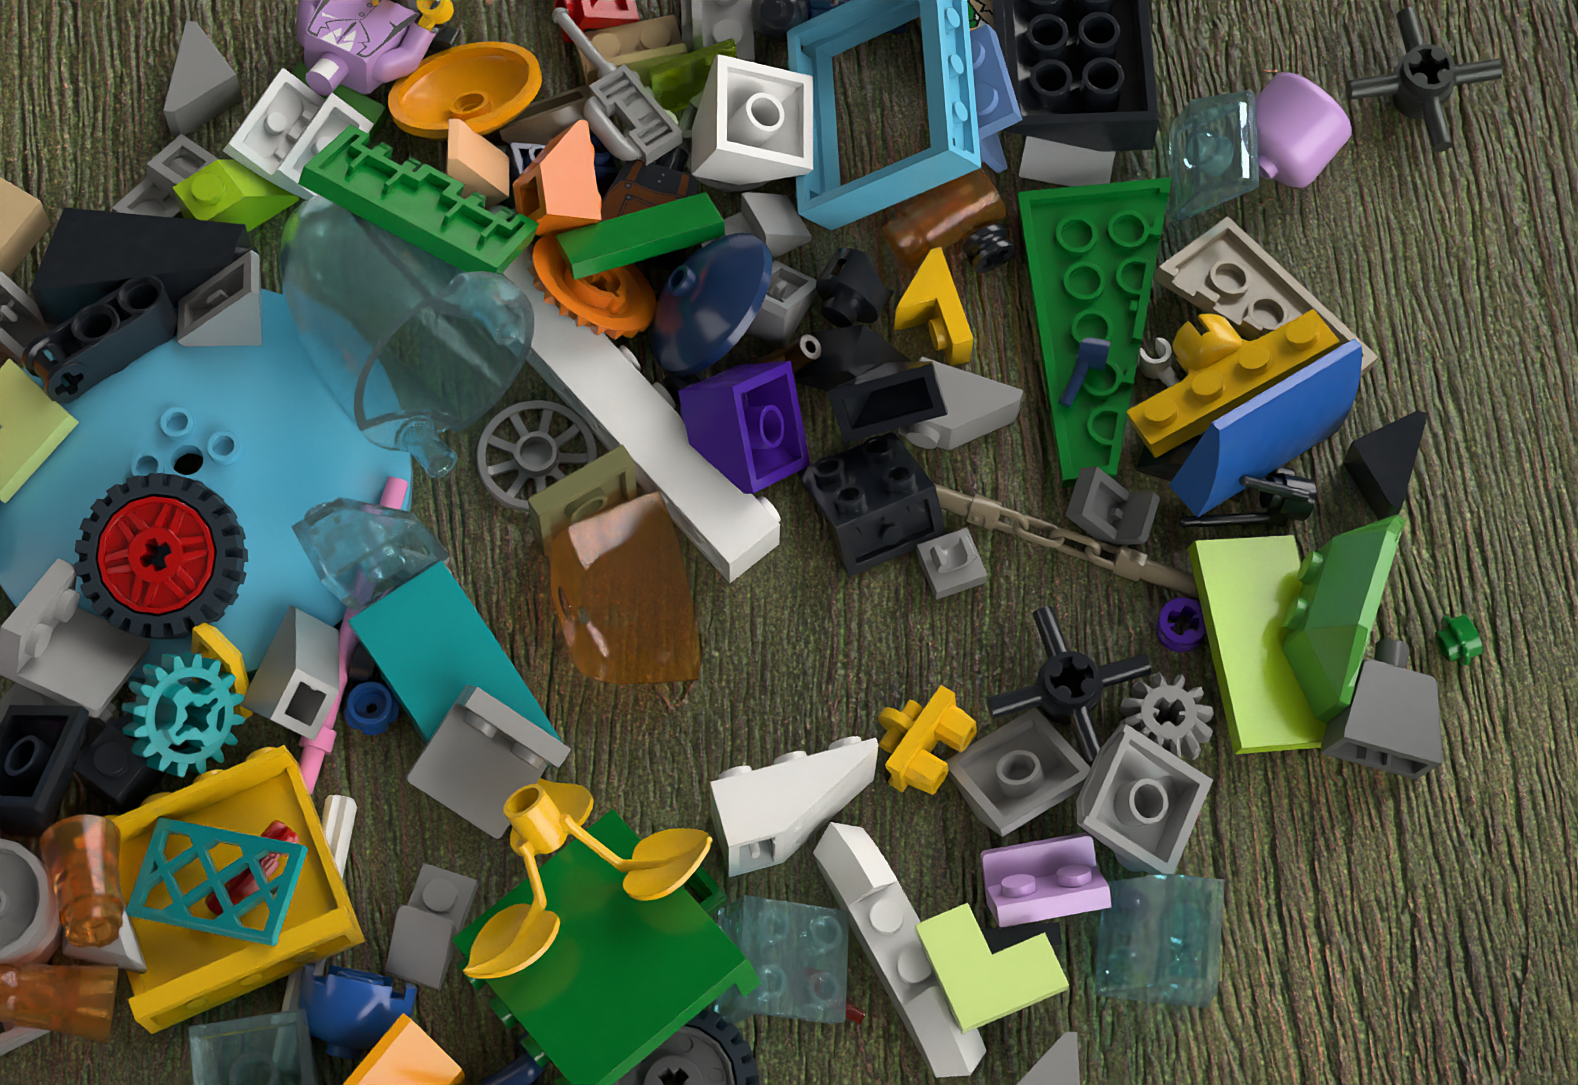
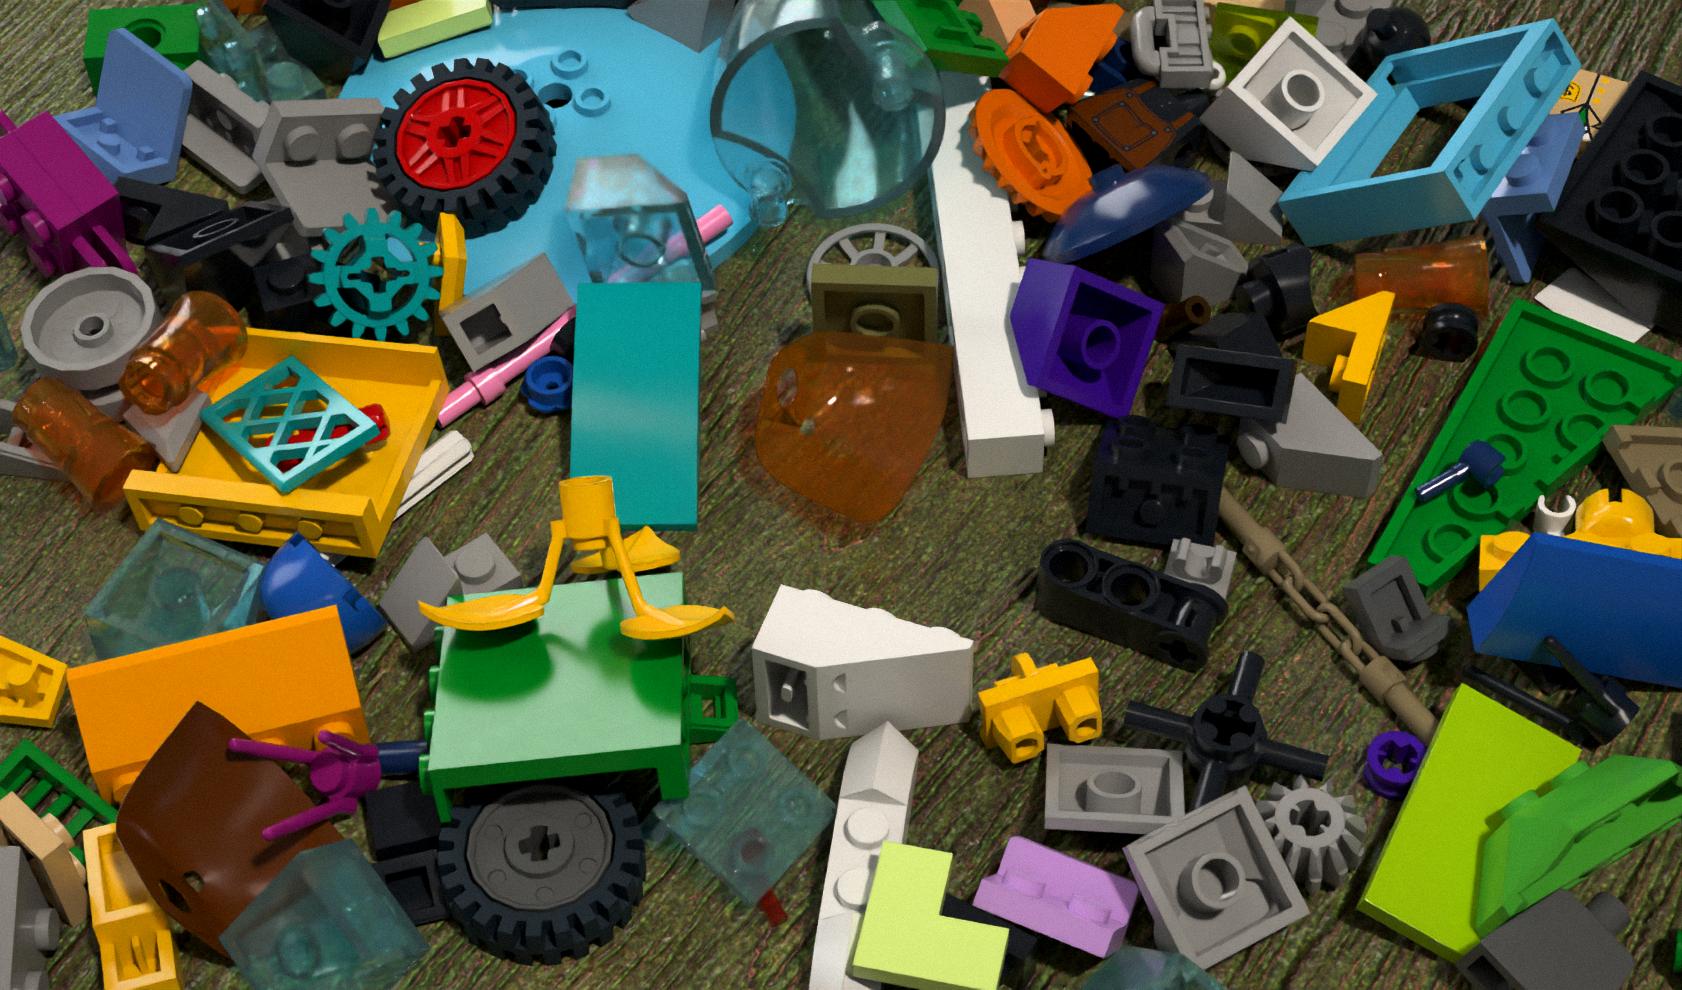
camera: 40 degrees right, 15 degrees down
light grey bracket [406,684,571,839] -> none
green tile [555,192,726,280] -> none
none -> black piece [1035,538,1228,671]

